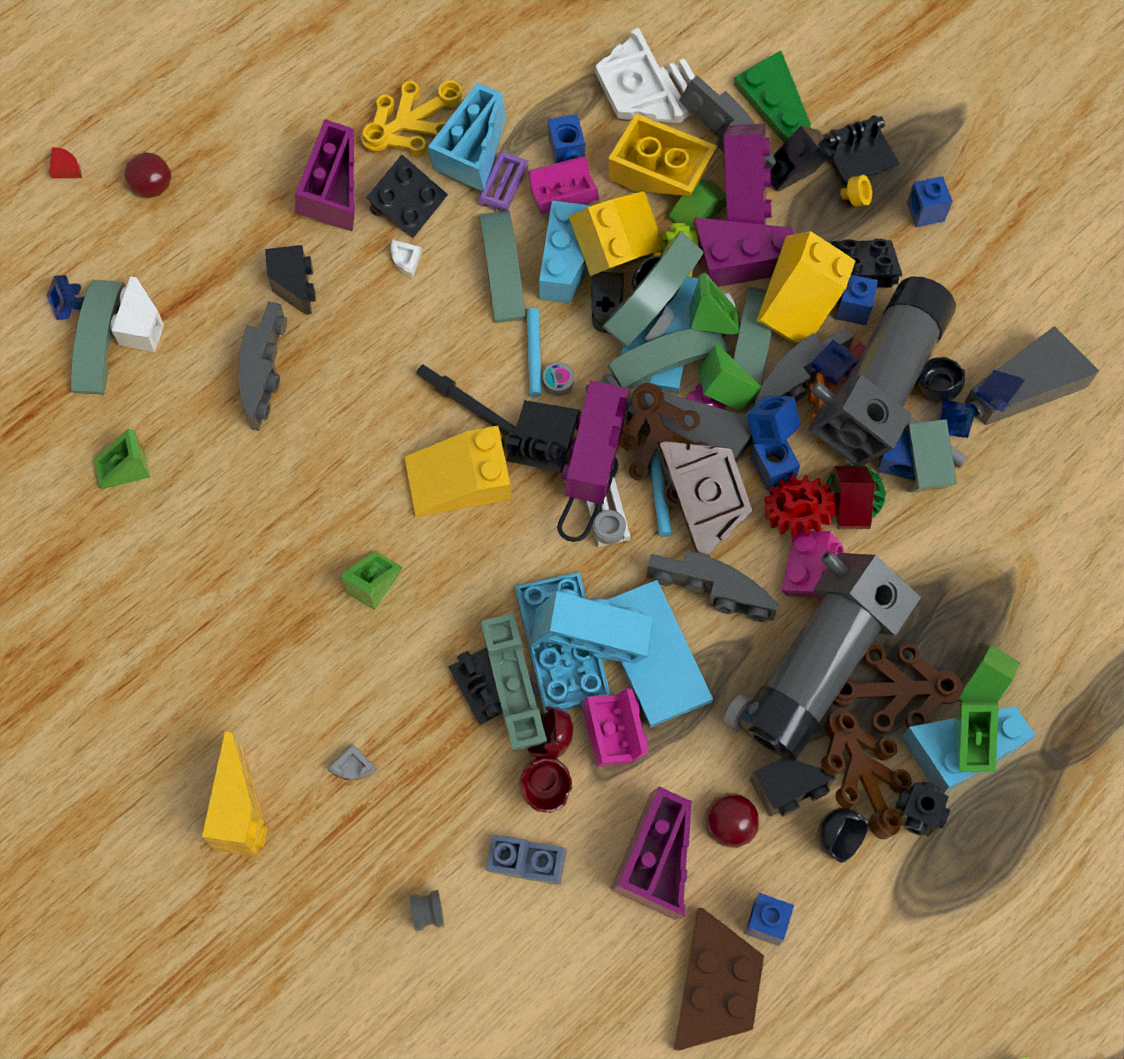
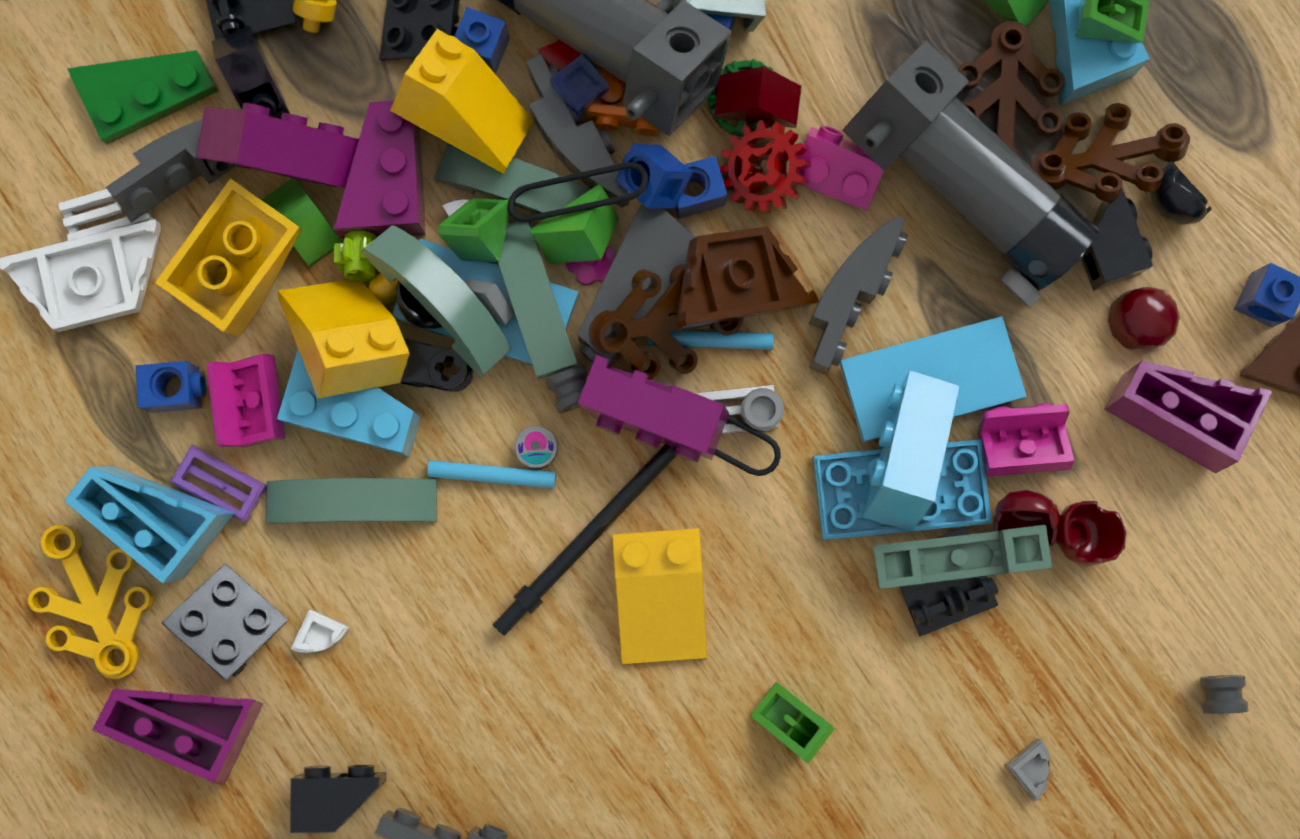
camera: 85 degrees left, 15 degrees up
sand blue slope [486,835,566,885] -> none
black hinge [501,400,580,472] -> none
black brick [895,782,950,837] -> none
none -> black piece [508,162,649,222]

